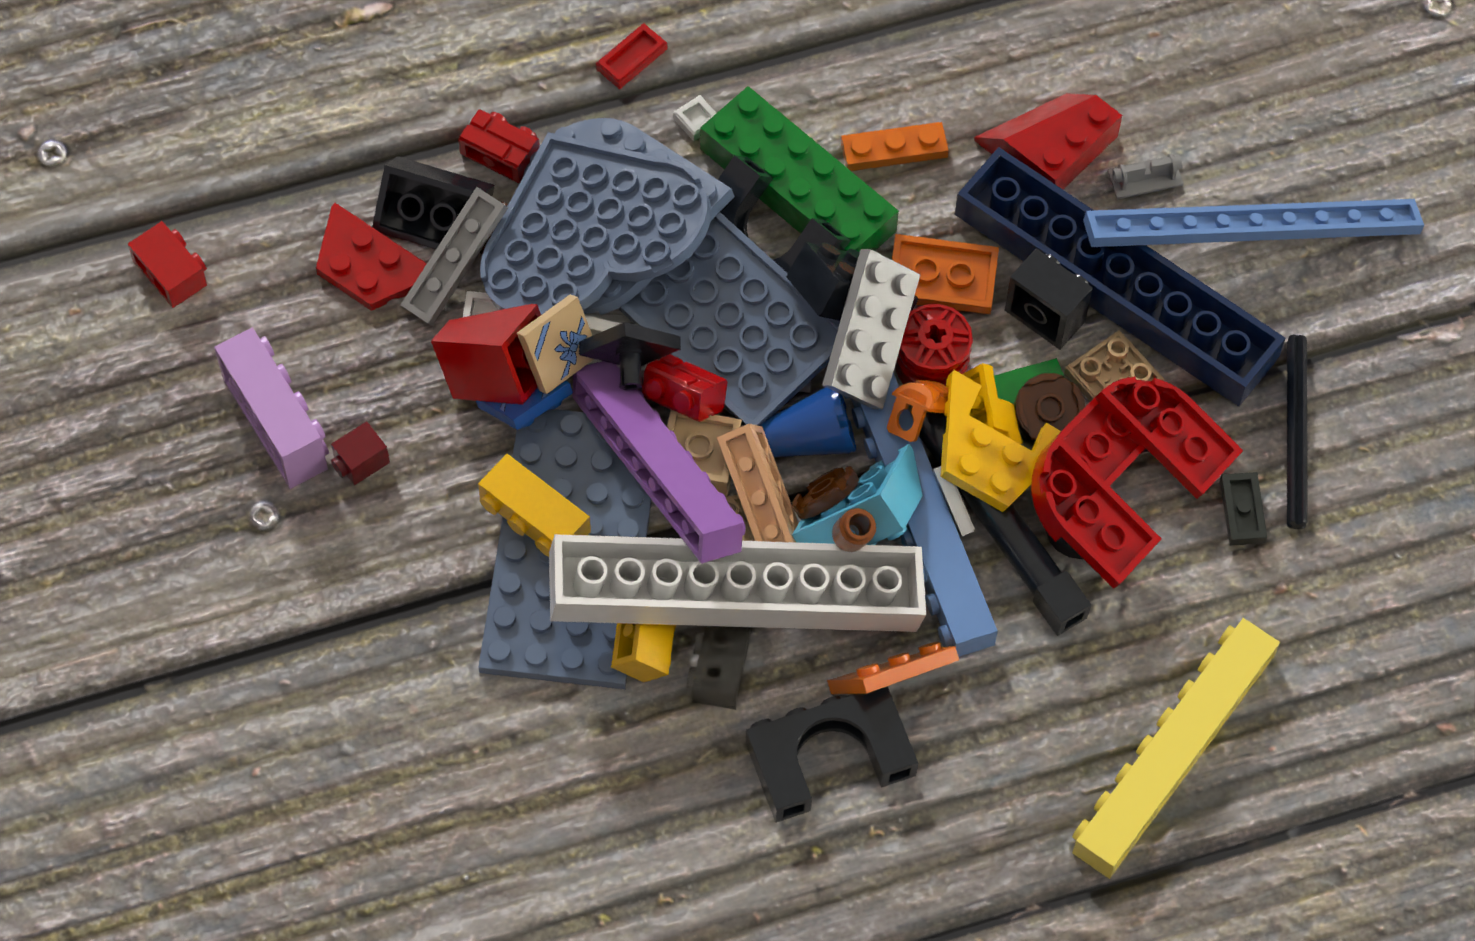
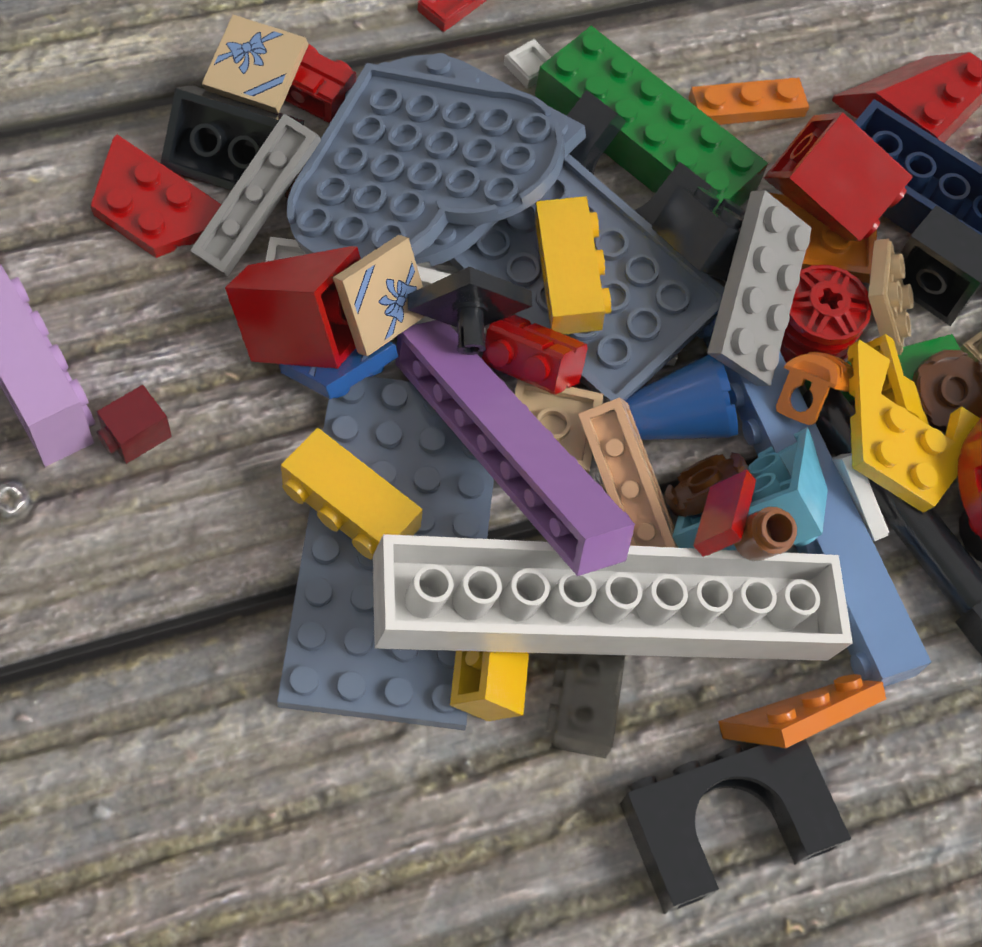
camera: 10 degrees left, 0 degrees up
none -> tan tile [202,14,309,114]
none -> yellow brick [535,196,611,334]
none -> red tile [693,469,756,557]
none -> red slope [763,112,913,241]
none -> tan tile [868,238,914,355]

